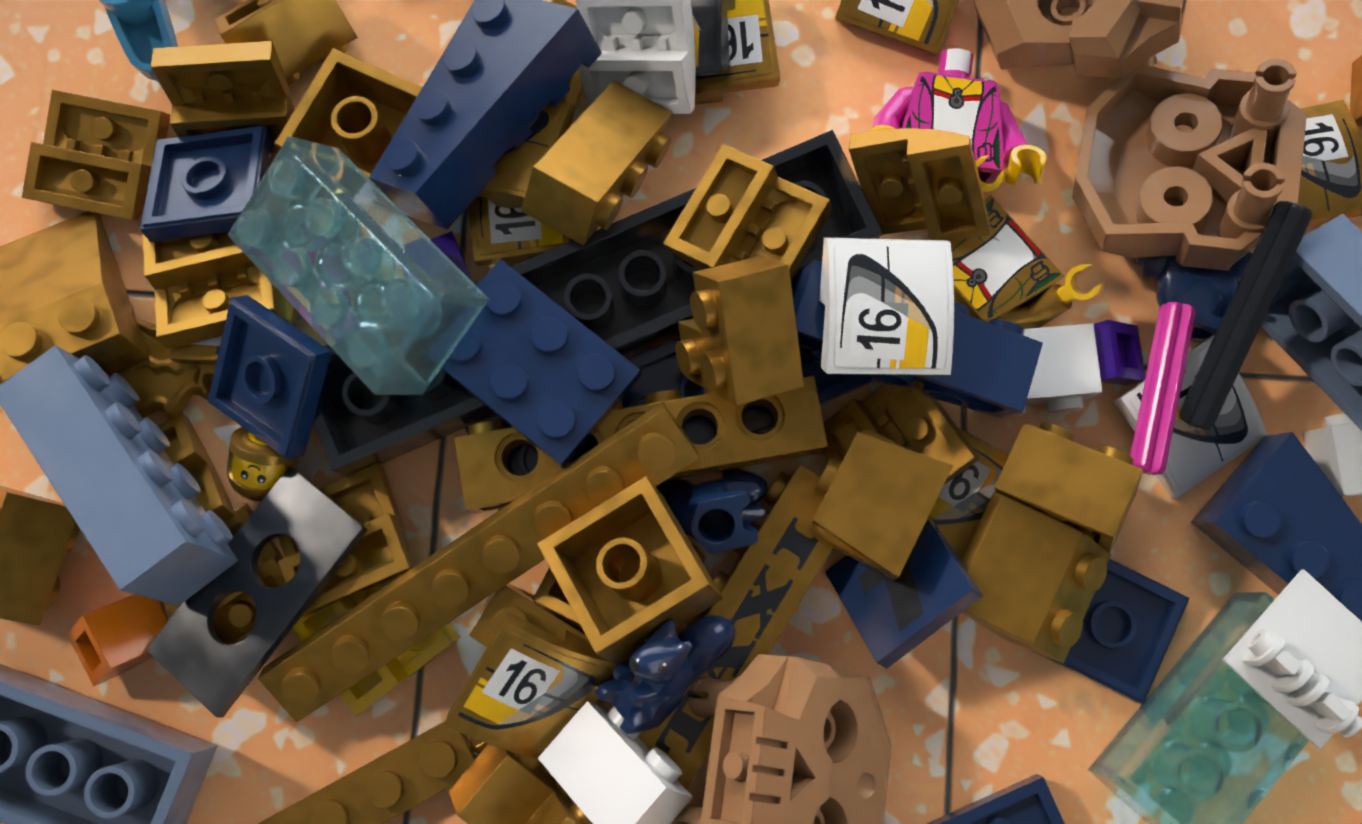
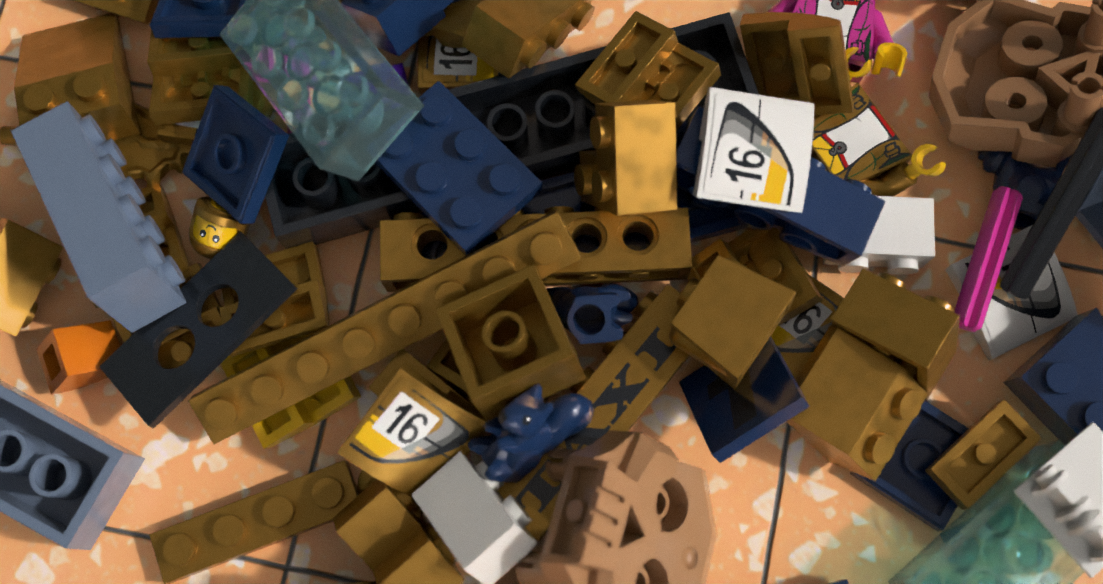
camera: 15 degrees right, 5 degrees down
dark purple plate [1093,320,1146,385] -> none
none -> pearl gold plate [924,399,1042,510]

